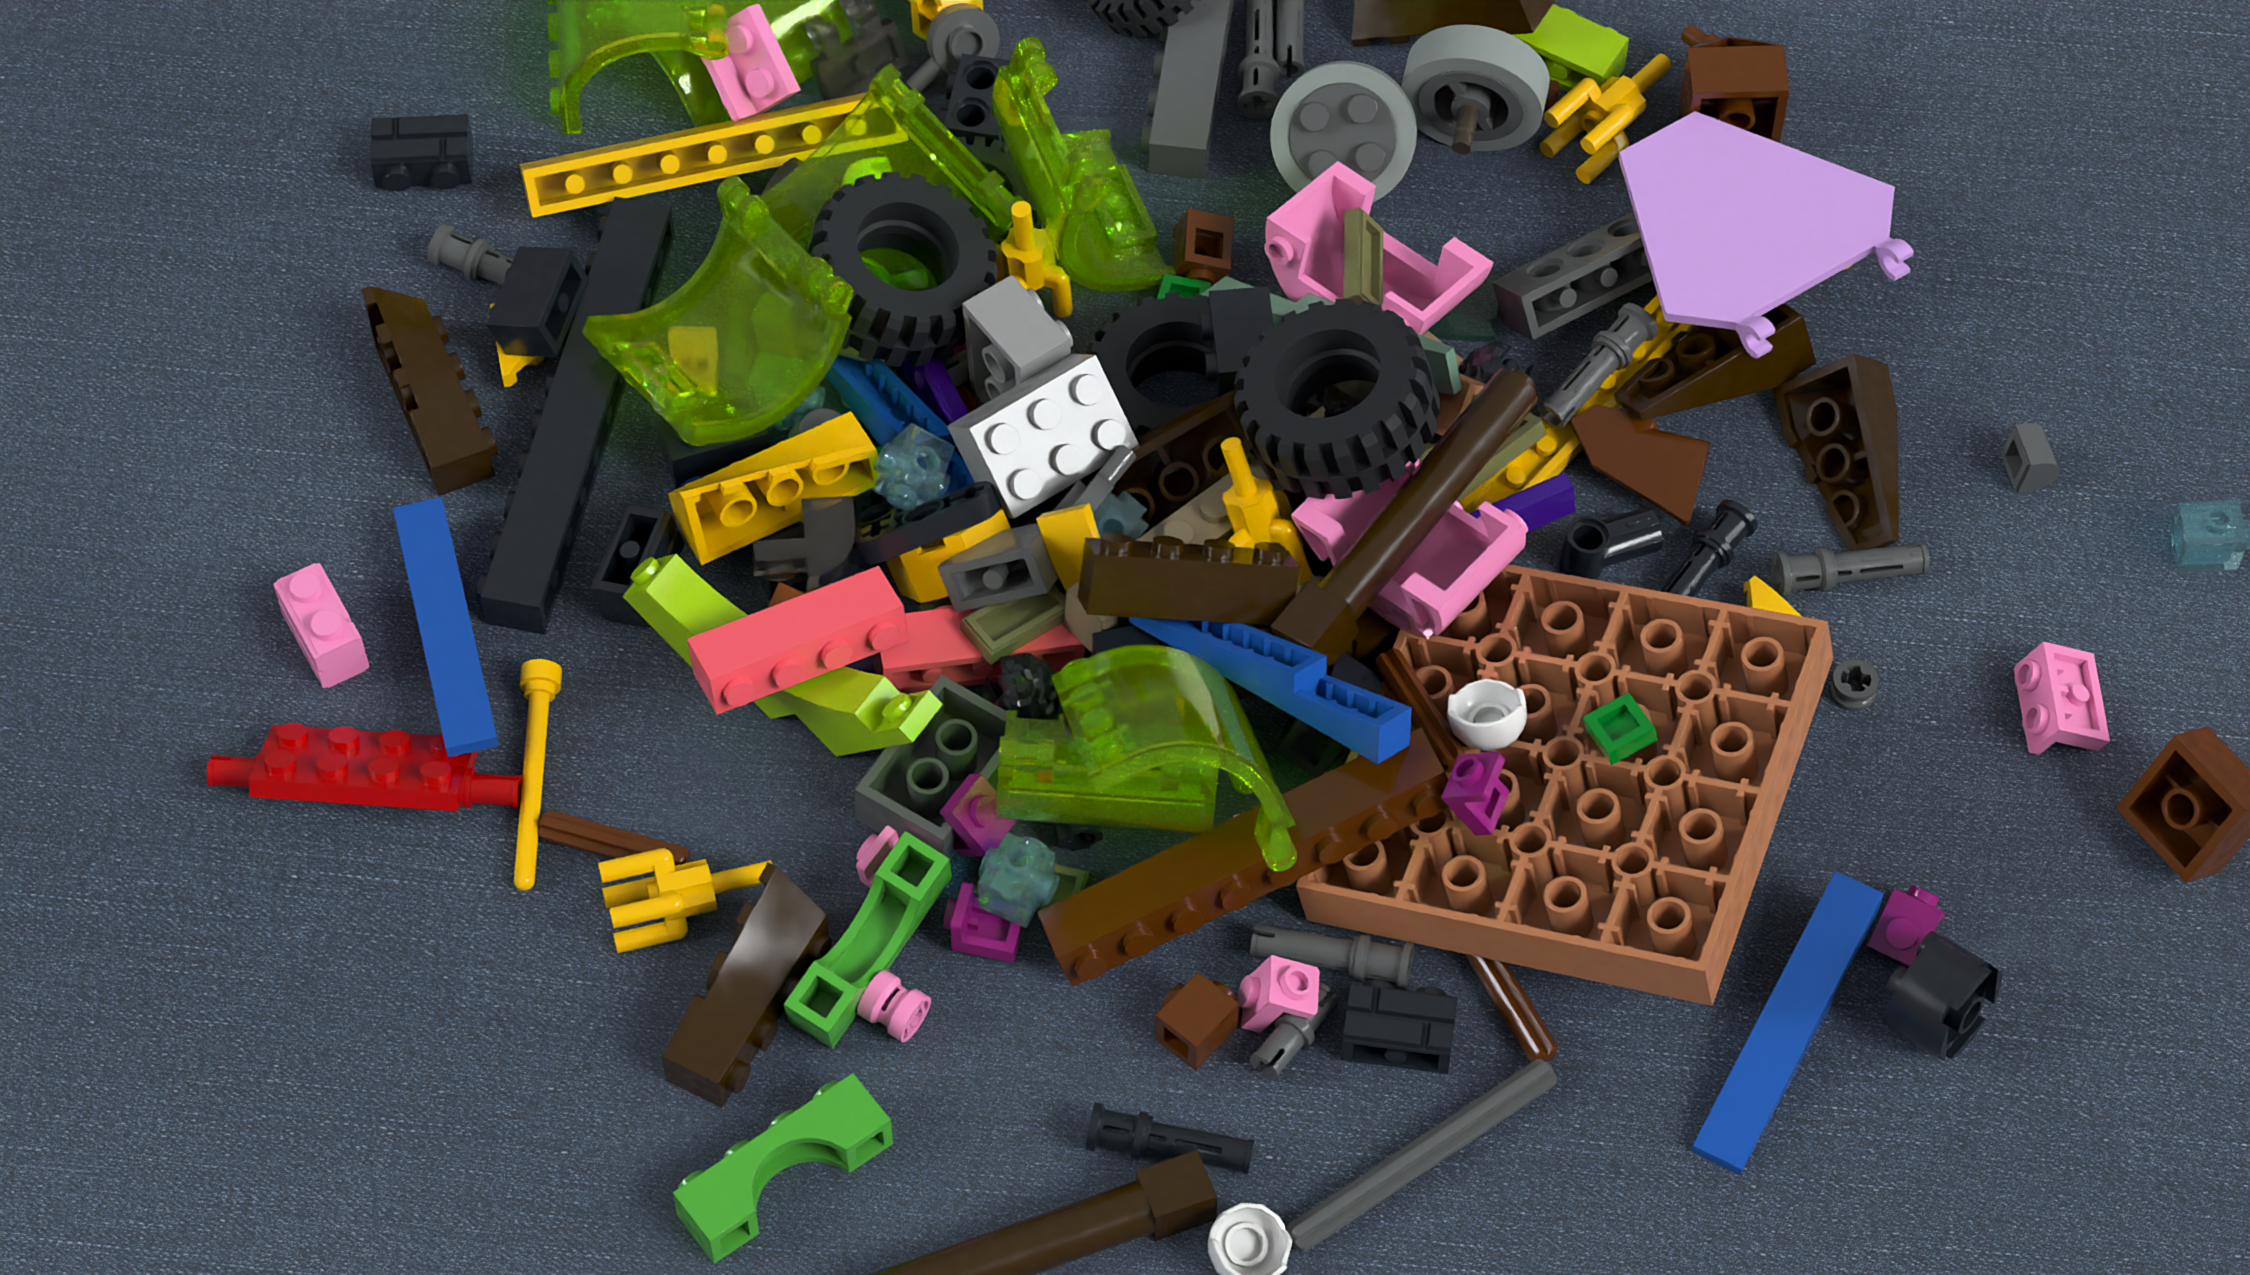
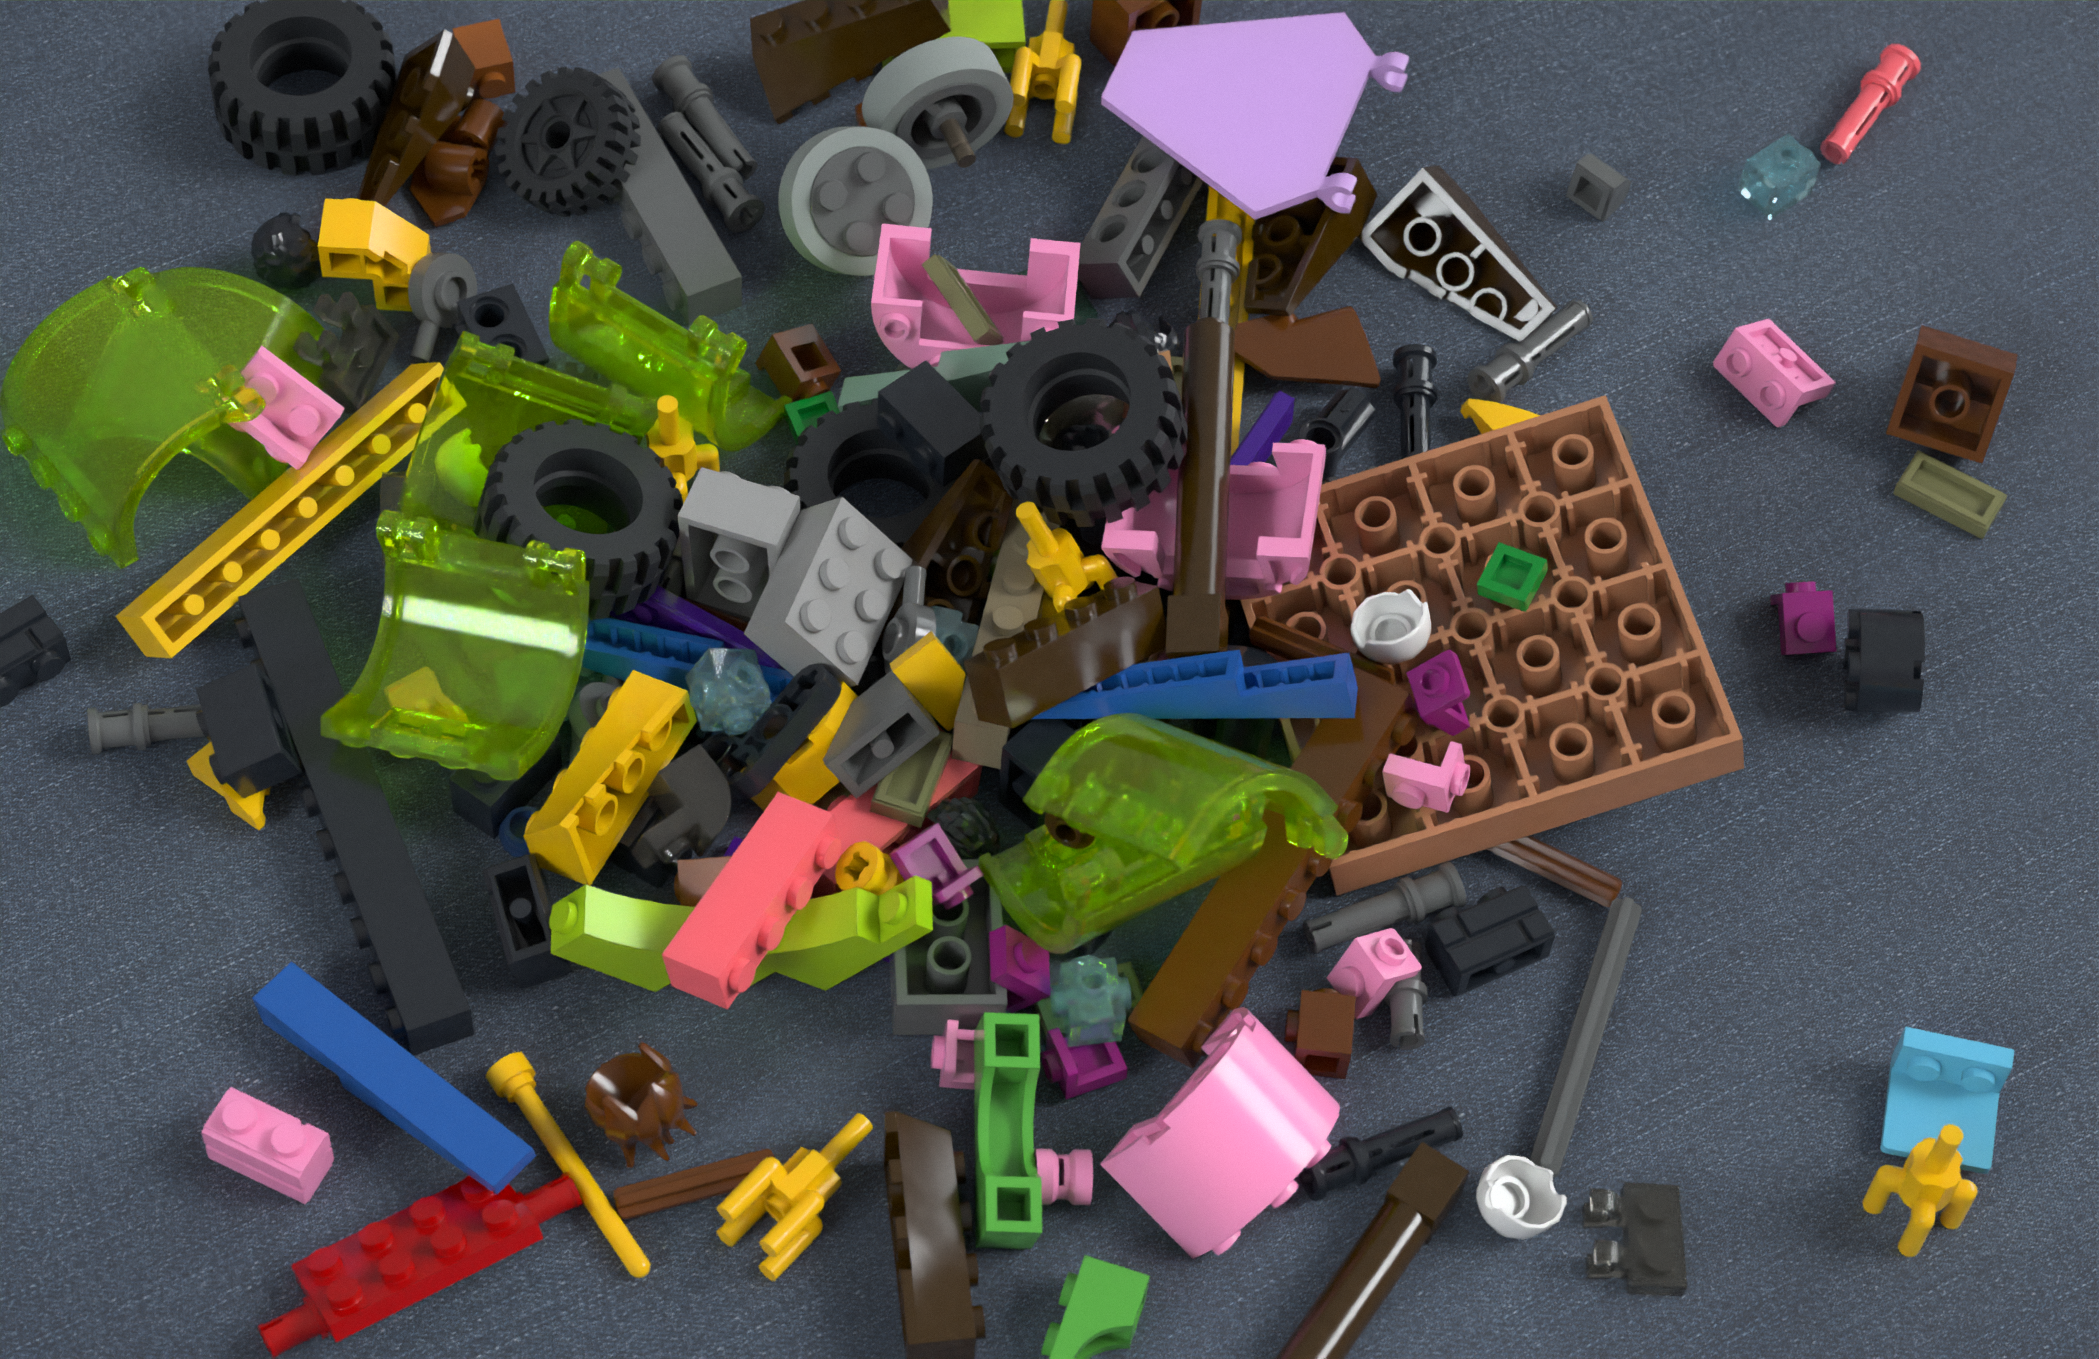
camera: 40 degrees left, 0 degrees up
dark brown wedge [361,286,499,496] -> none
blue slope [1691,871,1884,1175] -> none
none -> reddish brown hair [584,1042,698,1168]
none -> yellow wheel [835,841,904,896]
none -> magenta bracket [888,823,983,910]
none -> bright pink cylinder [1100,1007,1340,1259]
none -> bright pink bracket [1382,741,1470,813]
none -> olive tile [1893,450,2008,539]

